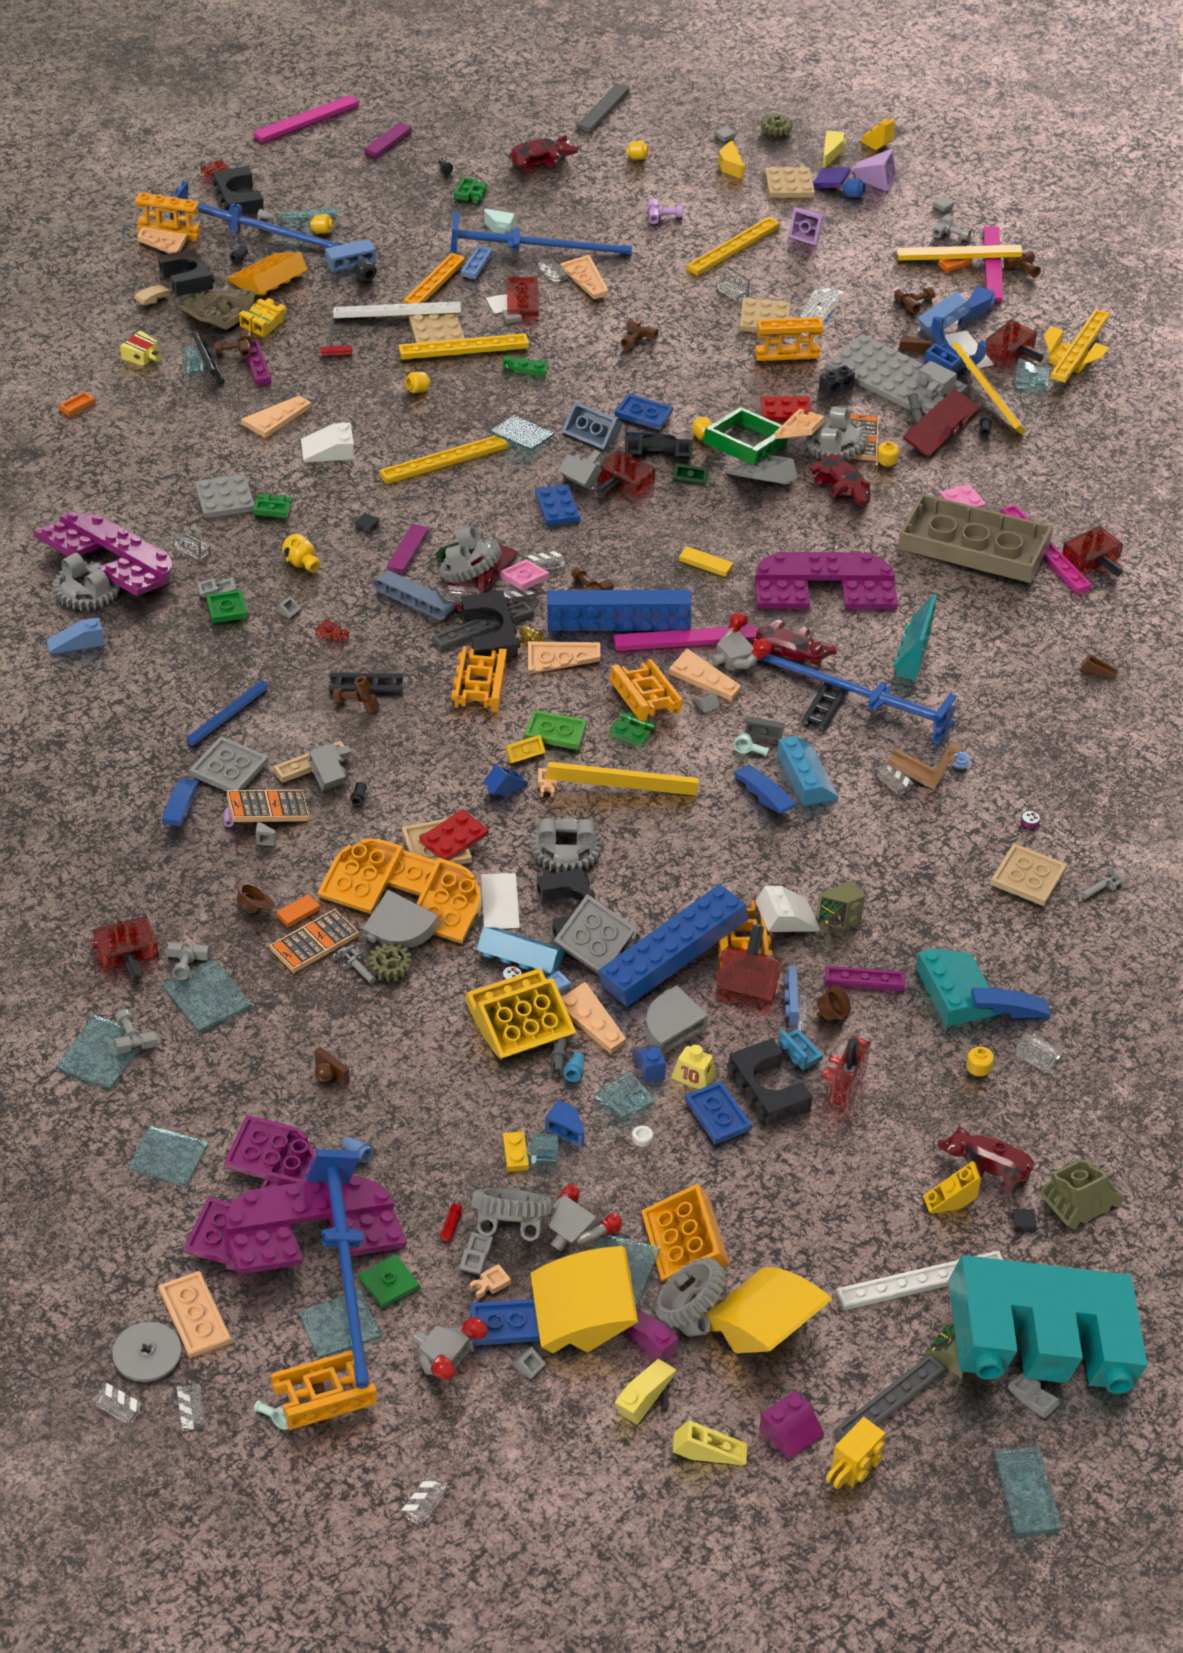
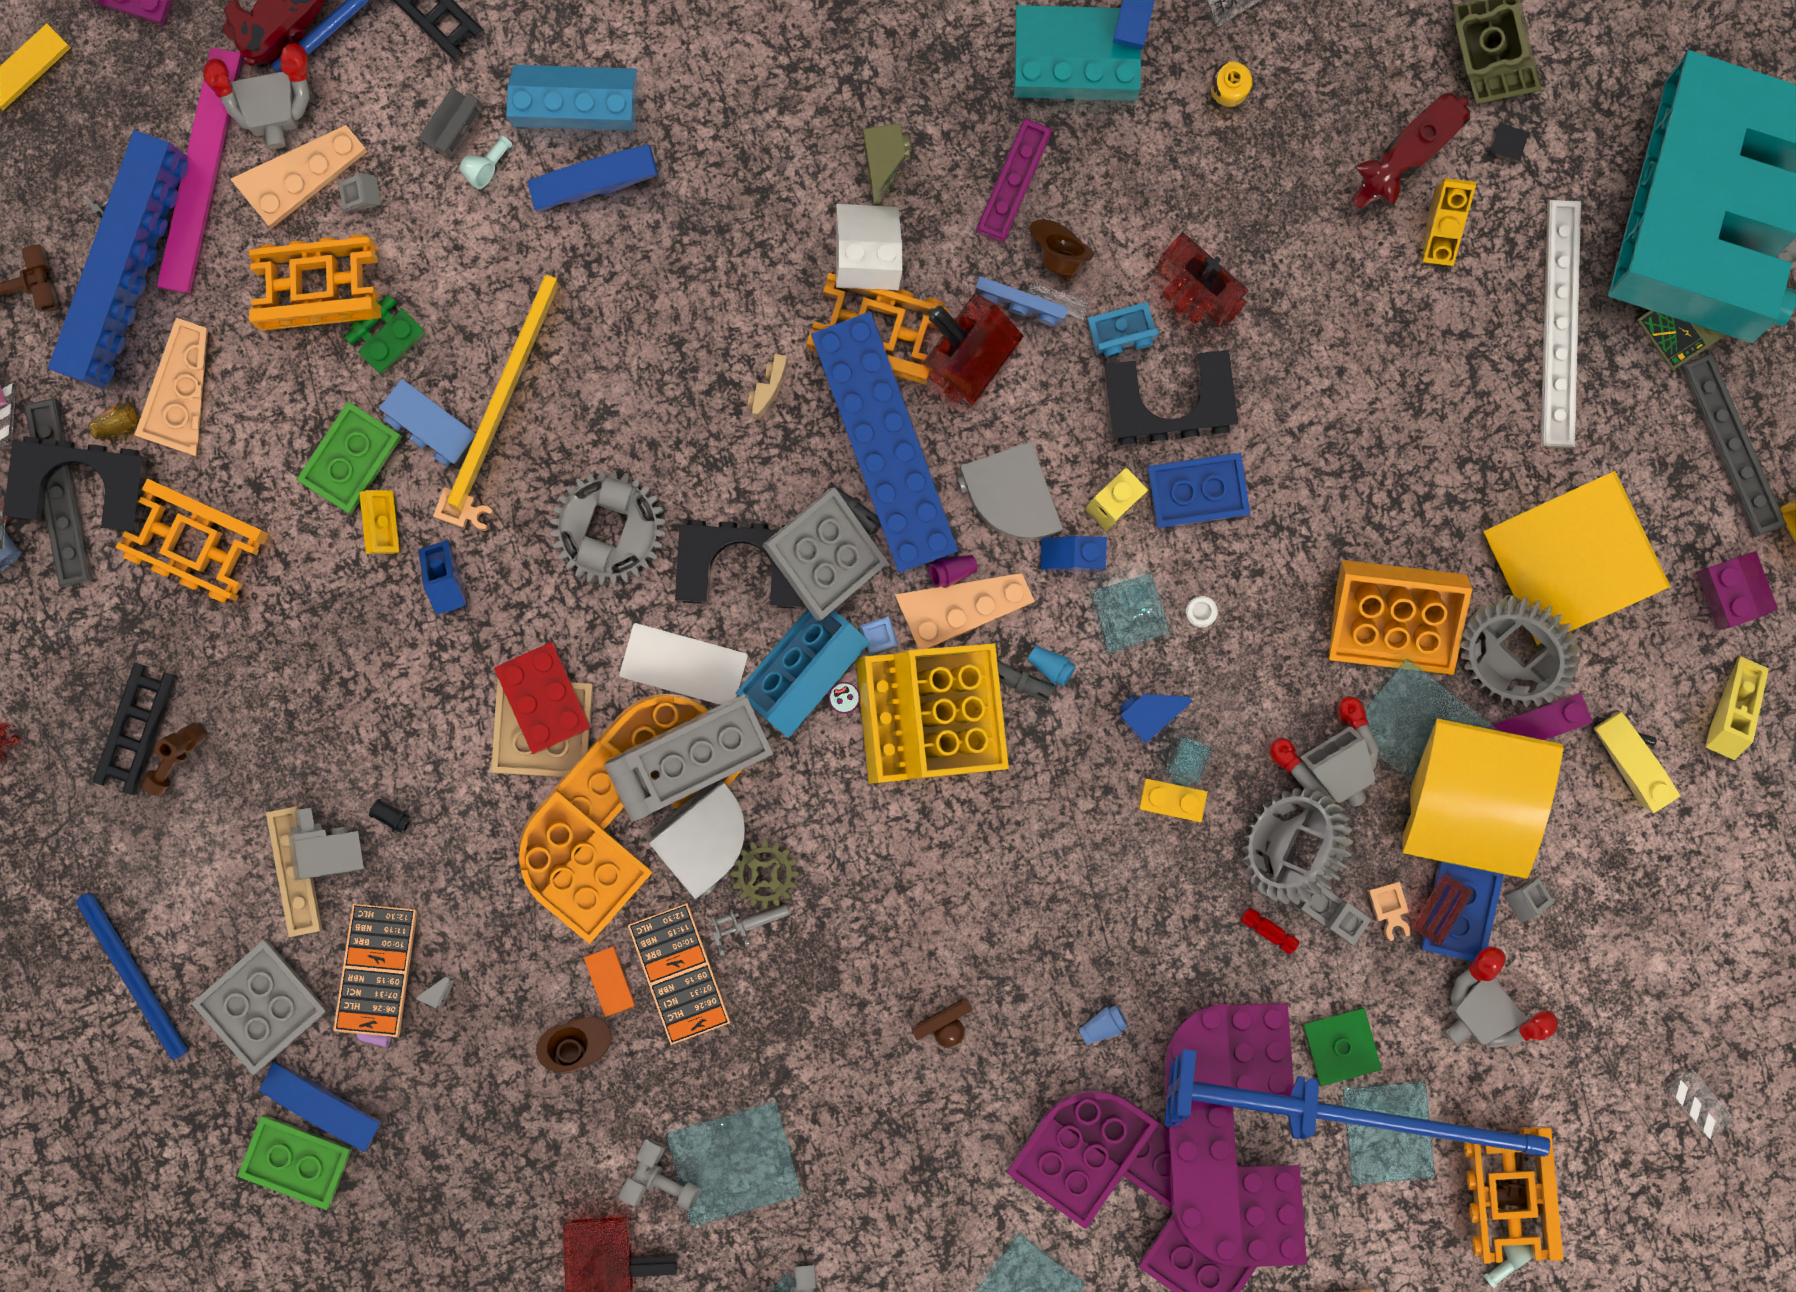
camera: 70 degrees left, 40 degrees up
none -> bright green plate [237,1114,352,1210]
none -> medium blue brick [379,378,476,468]
none -> light grey hinge [603,694,773,822]
none -> tan slope [747,354,788,419]
none -> magenta cone [929,555,978,588]
none -> clear red tile [1411,874,1473,946]

